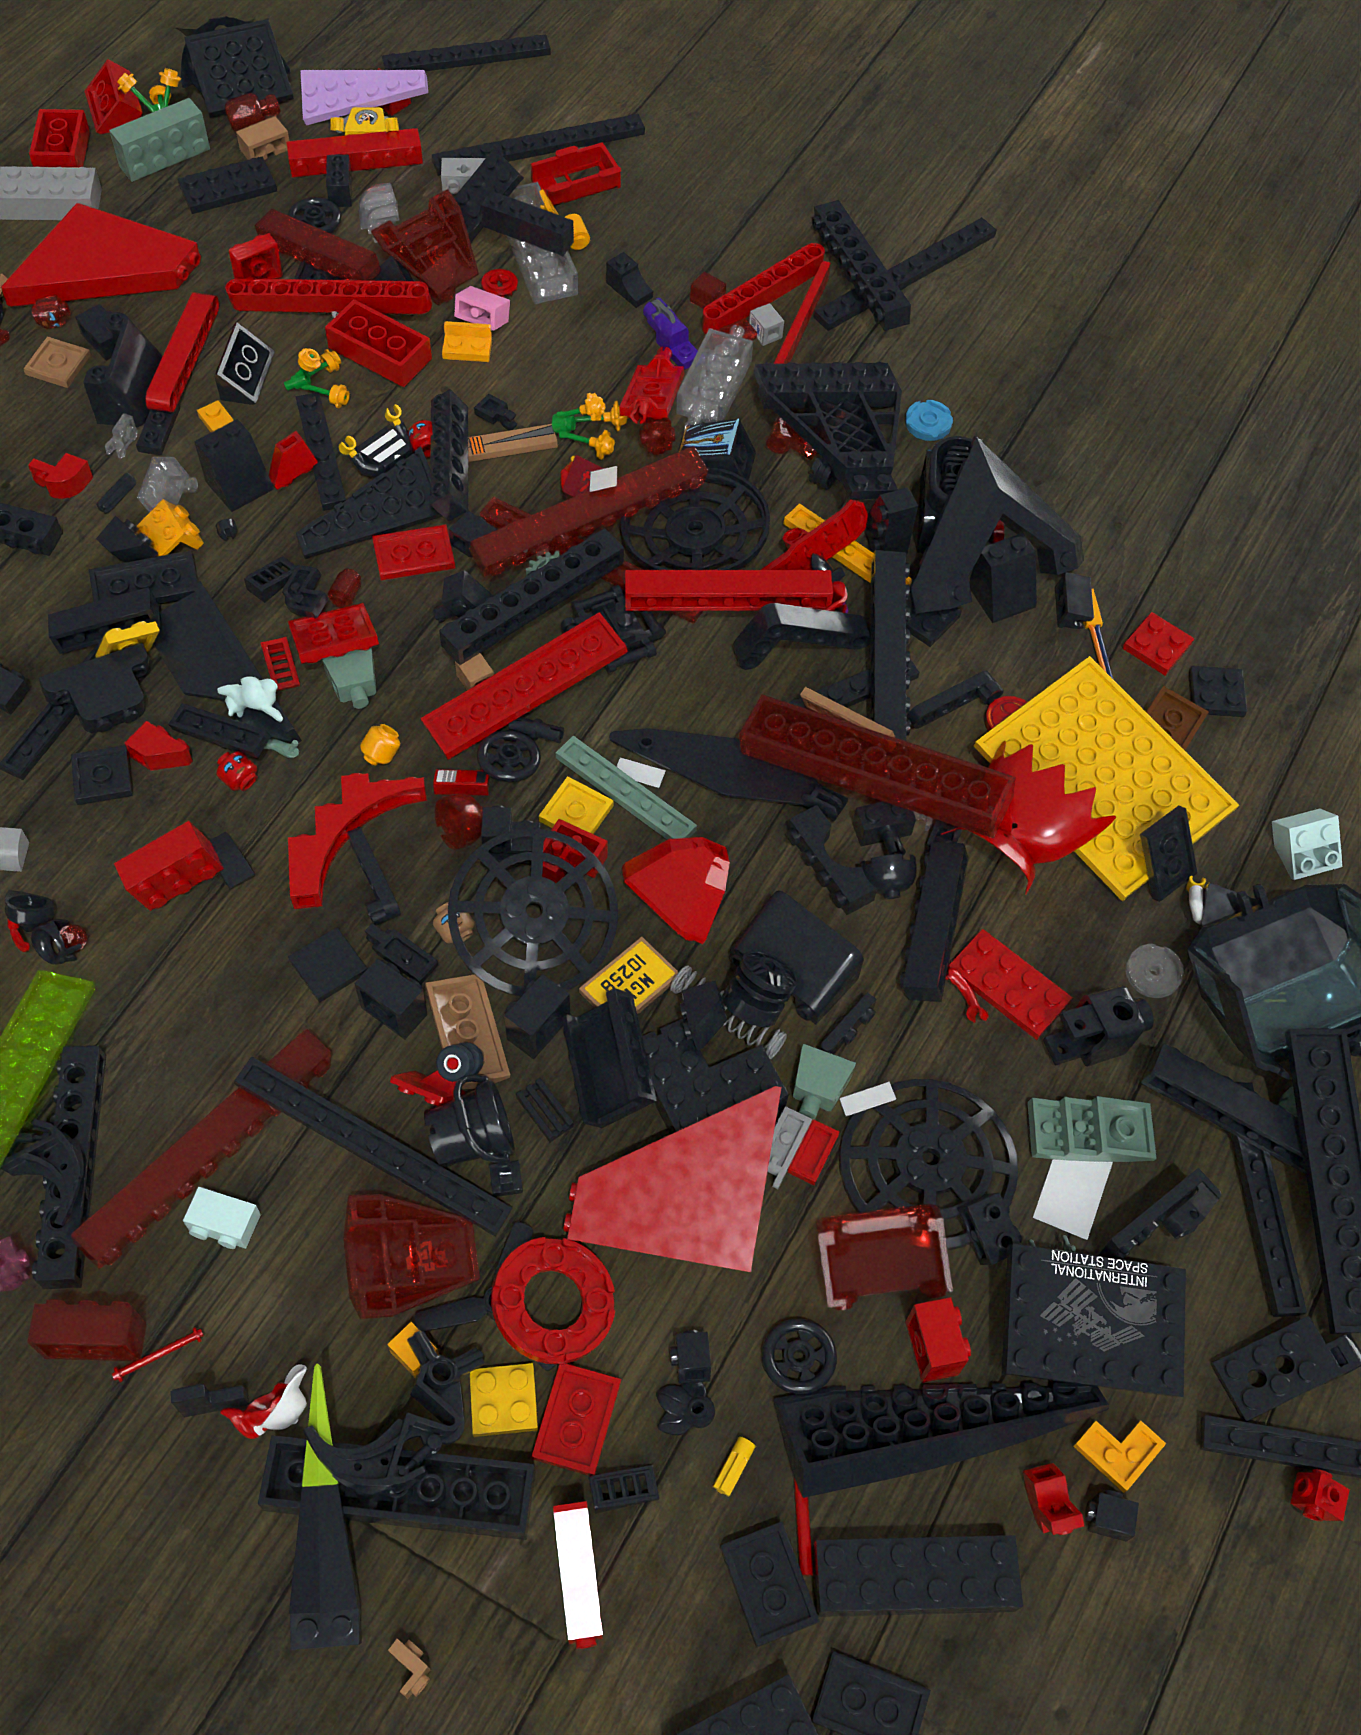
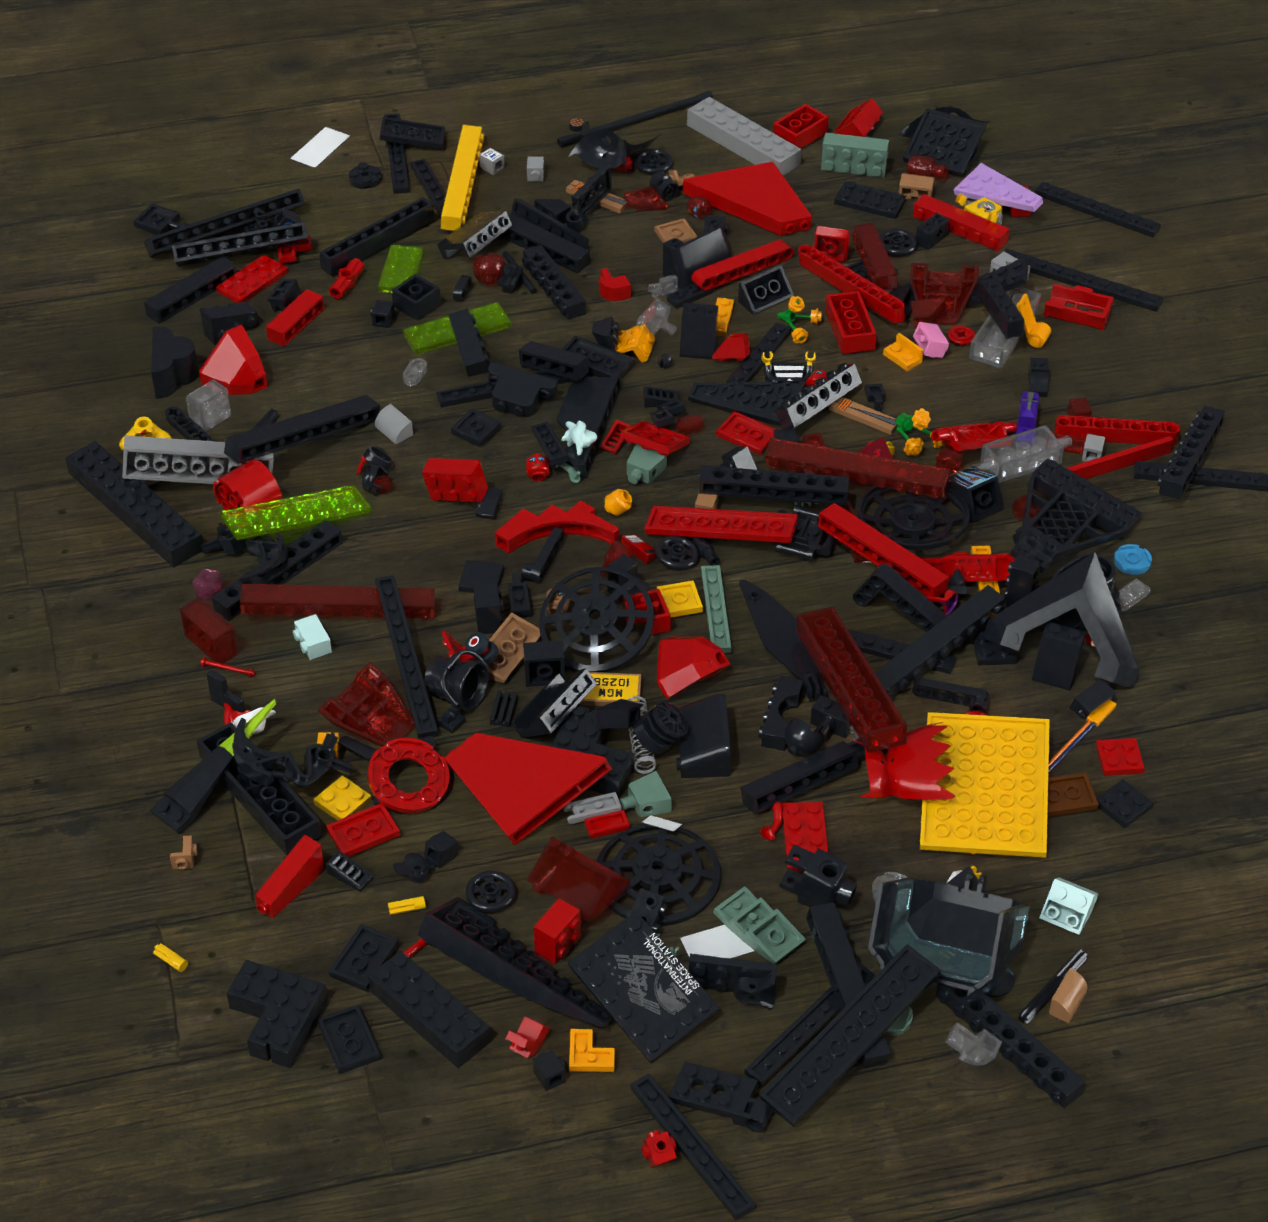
camera: 50 degrees right, 15 degrees down
yellow plate [95,621,160,658] -> none
black axle [96,473,136,514] -> none
light orange plant [117,68,181,113] -> none
red slope [125,721,193,771] -> none
clear brick [358,183,399,243] -> none
white sticker [590,466,617,492] -> none
white sticker [617,758,665,788] -> none
medium nougat tile [800,687,897,751] -> none
black hinge [820,992,877,1055] -> none
black tile [1140,805,1198,902] -> none

